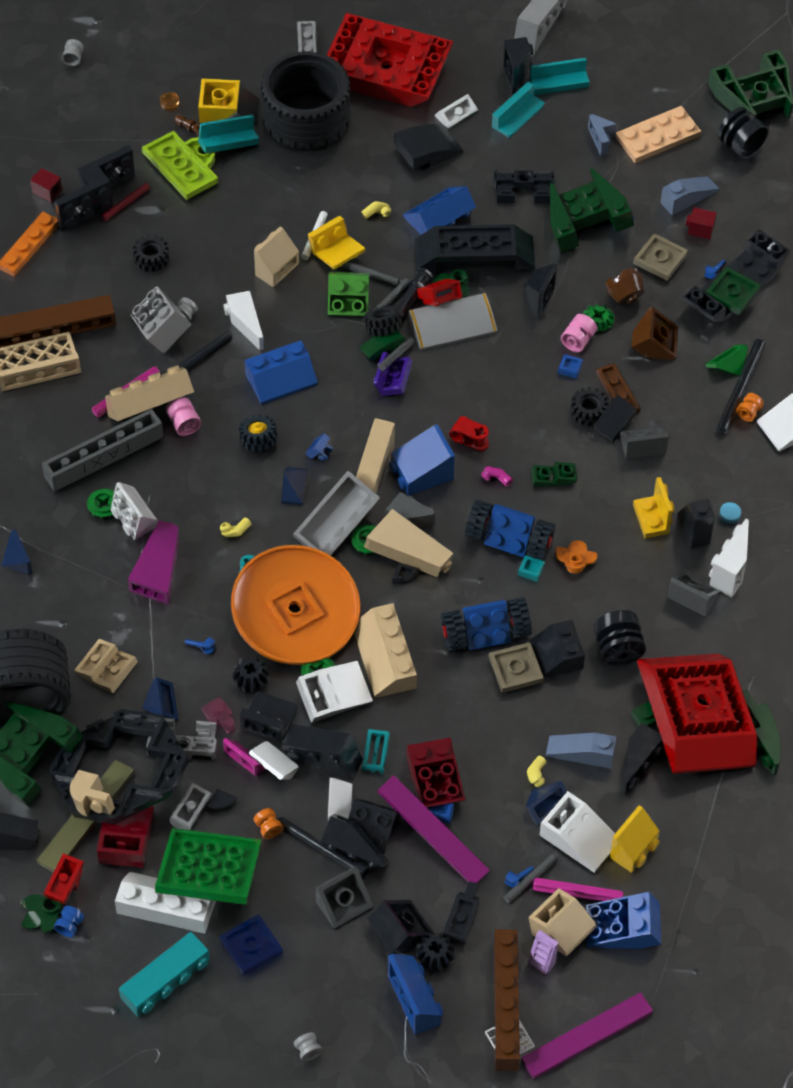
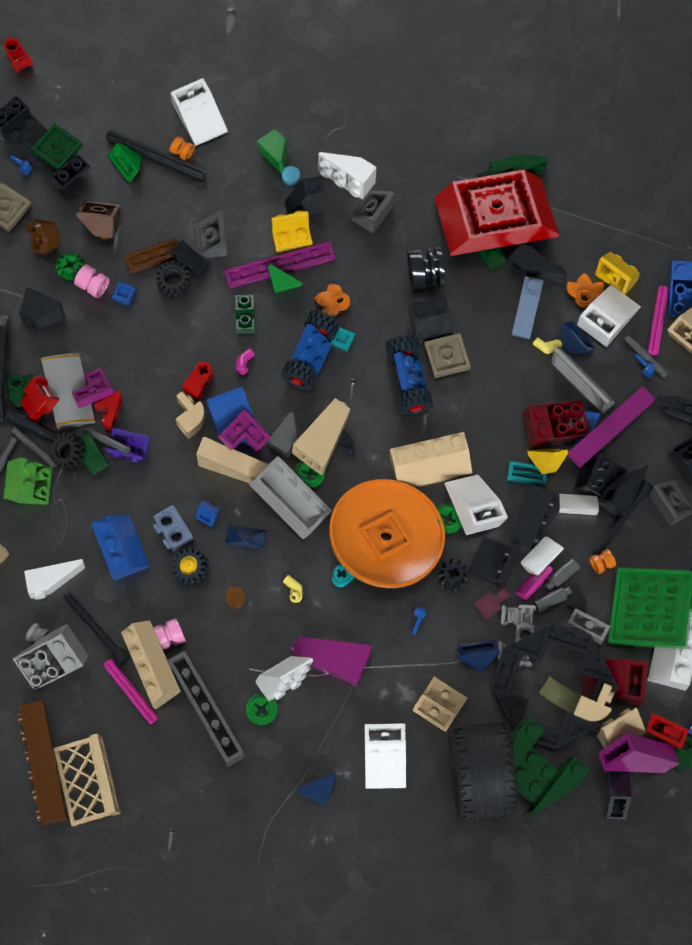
camera: 90 degrees left, 15 degrees up
none -> magenta plate [71,368,114,408]
none -> red slope [94,391,123,433]
none -> sand blue brick [152,505,194,553]
none -> tan brick [176,392,205,439]
none -> magenta plate [218,409,271,451]
none -> magenta tile [224,241,336,289]
none -> clear orange tile [226,587,245,608]
none -> green slope [257,129,288,174]
none -> green slope [267,264,302,293]
none -> white slope [364,724,406,789]
none -> yellow slope [527,448,568,475]
none -> dark grey cylinder [533,586,572,613]
none -> dark grey cylinder [544,558,580,590]
none -> light grey slope [551,347,615,415]
none -> orange plate [567,273,604,308]
none -> tan slope [597,708,646,748]
none -> magenta slope [598,733,679,773]

